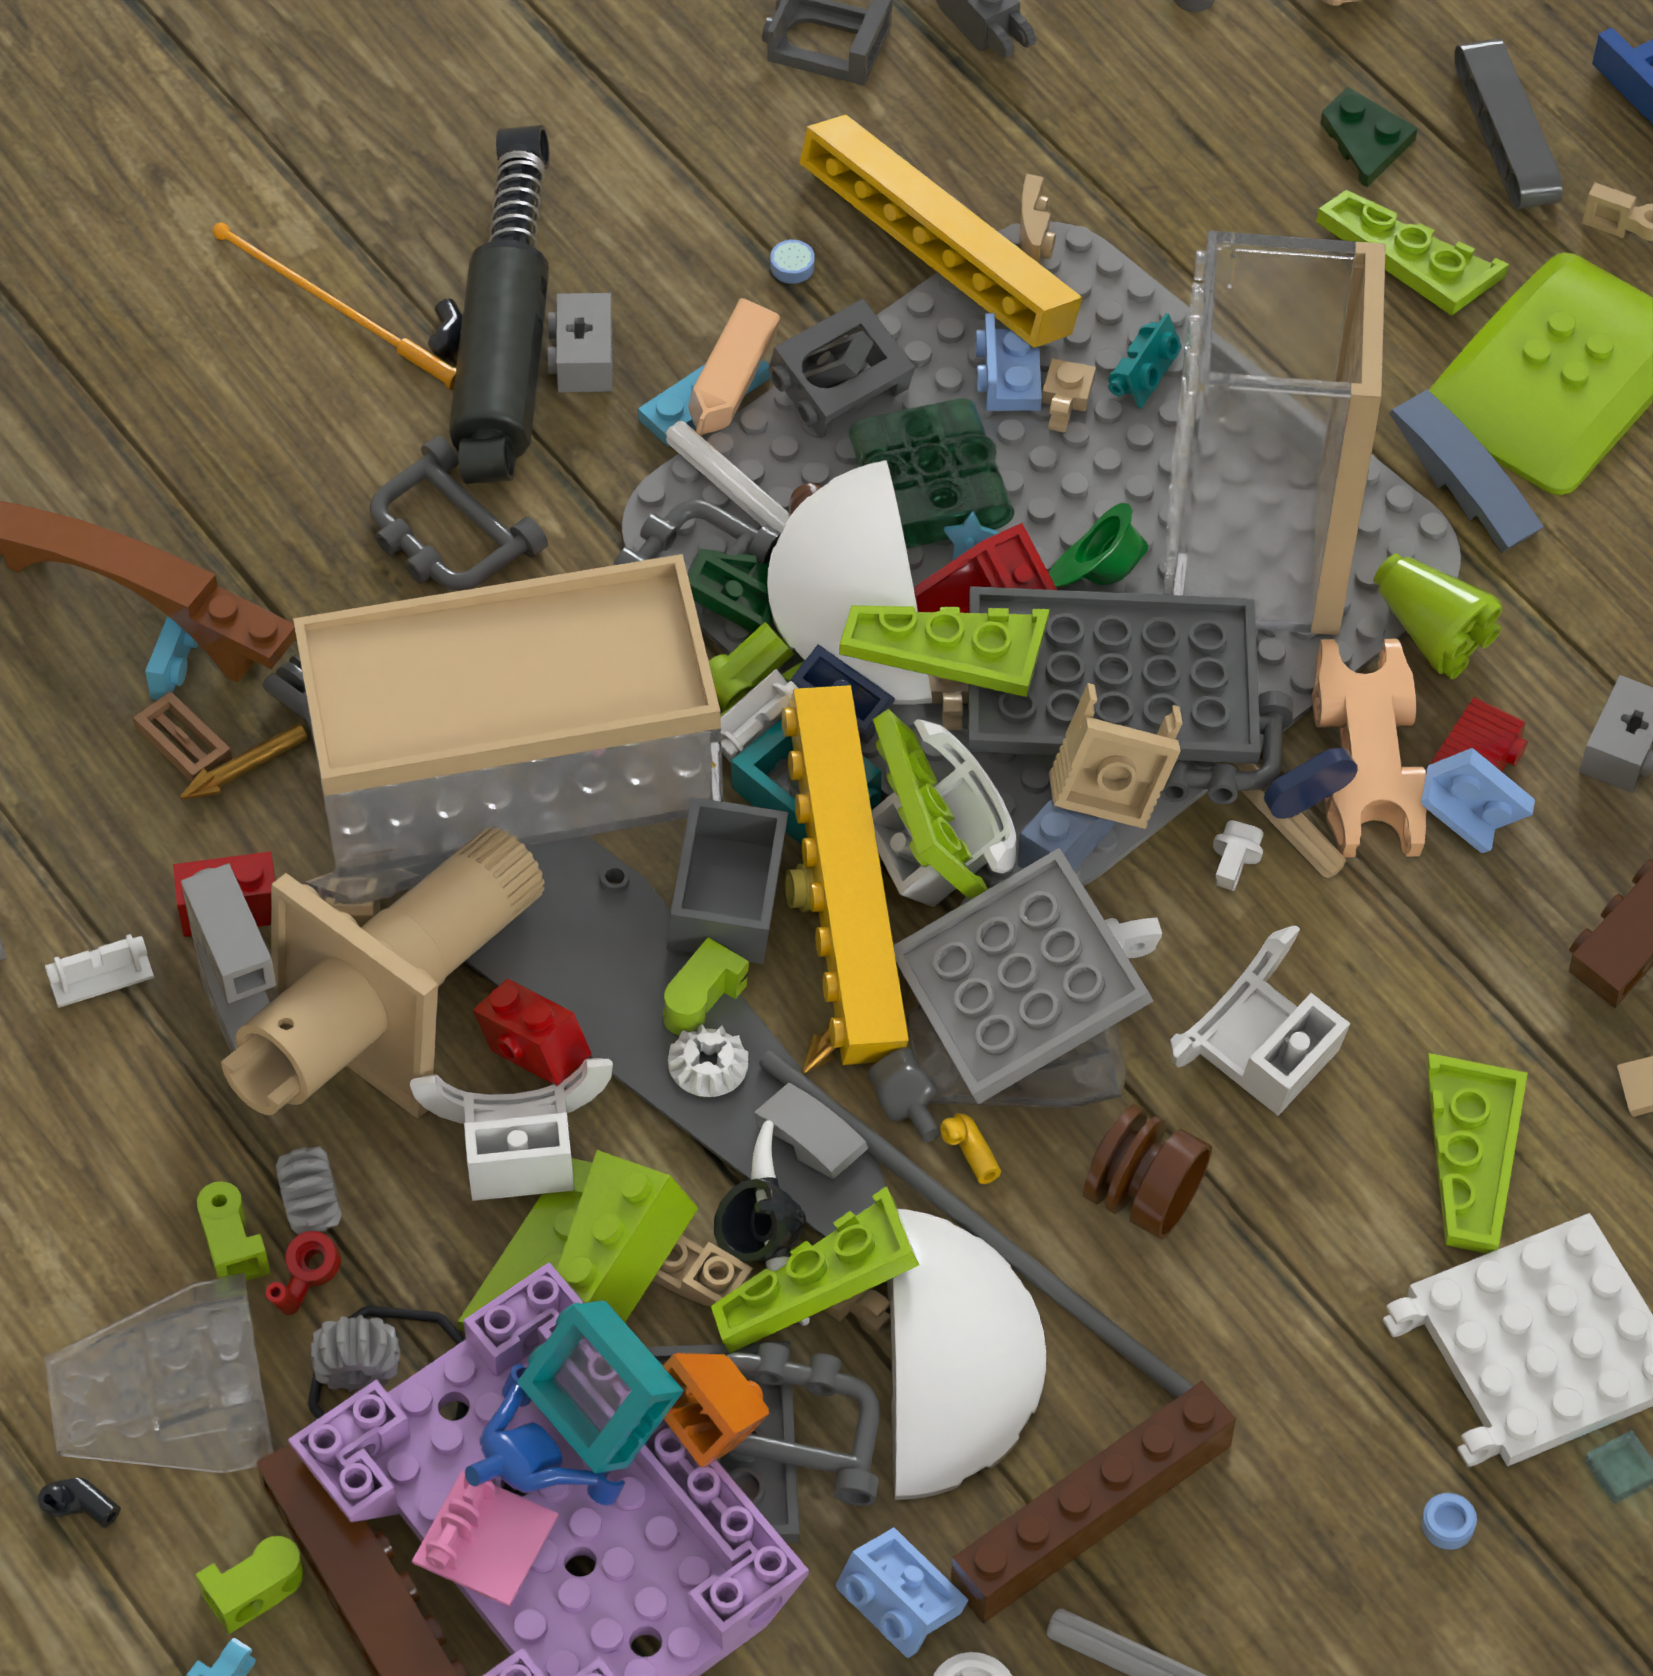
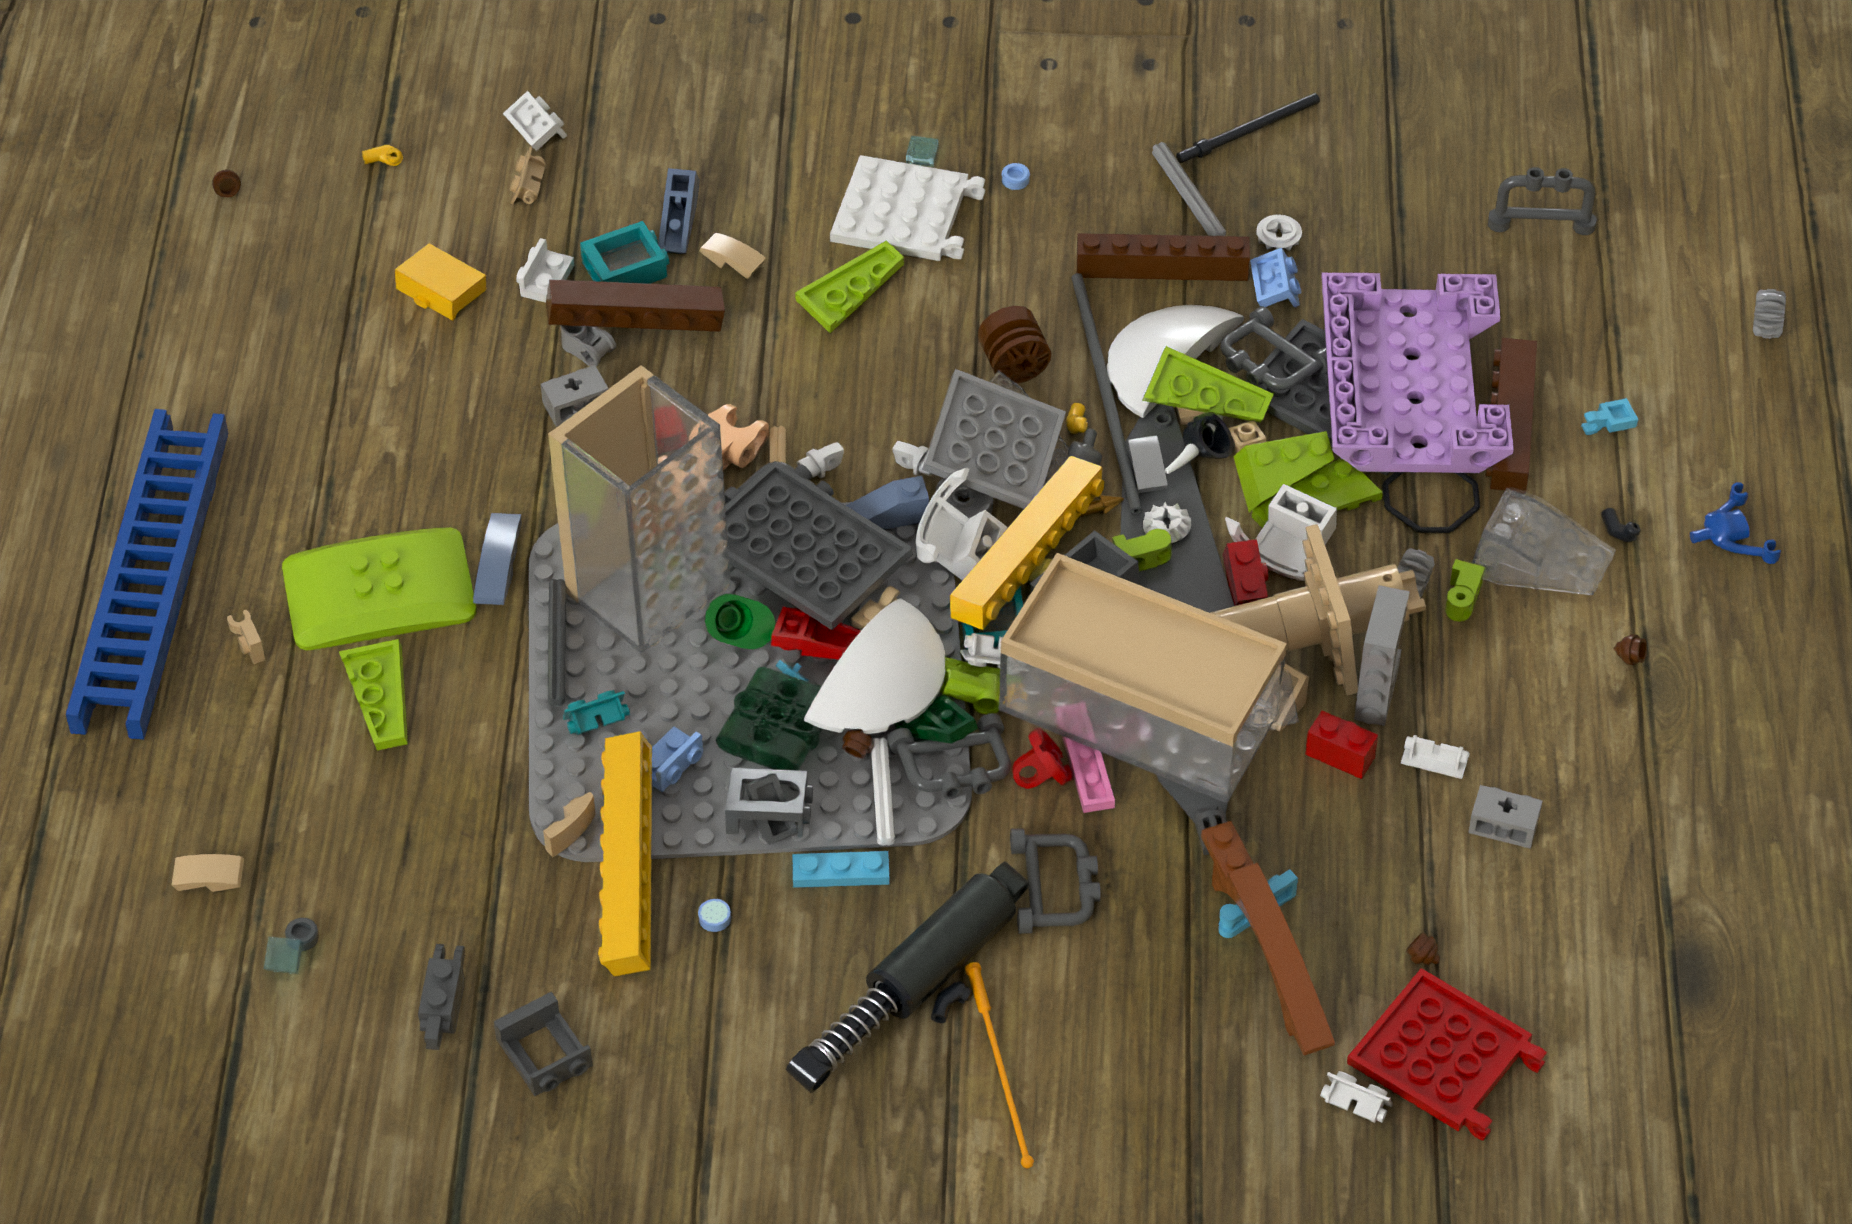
camera: 140 degrees left, 5 degrees down
medium nougat tile [133,691,232,782] -> none
pearl gold piece [180,723,307,800] -> none
lime leg [195,1536,304,1635] -> none
red plate [265,1231,341,1315] -> none
light grey gear [310,1315,400,1393] -> none
bright pink hinge [412,1470,559,1607] -> none
blue piece [465,1364,626,1505] -> none
teal window [517,1300,684,1474] -> none
light grey brick [548,293,612,392] -> none
orange torso [663,1353,769,1468] -> none
light nougat piece [688,298,781,436] -> none
dark blue slope [789,644,895,744] -> none
lime wing [839,605,1050,697] -> none
lime wing [873,709,987,900] -> none
tan plate [1041,358,1096,433] -> none
tan piece [1049,683,1183,829] -> none
white piece [1170,926,1350,1116] -> none
dark blue tile [1264,748,1358,819] -> none
dark green wing [1320,87,1418,187] -> none
light blue bracket [1421,748,1535,853] -> none
dark grey beam [1454,38,1563,210] -> none

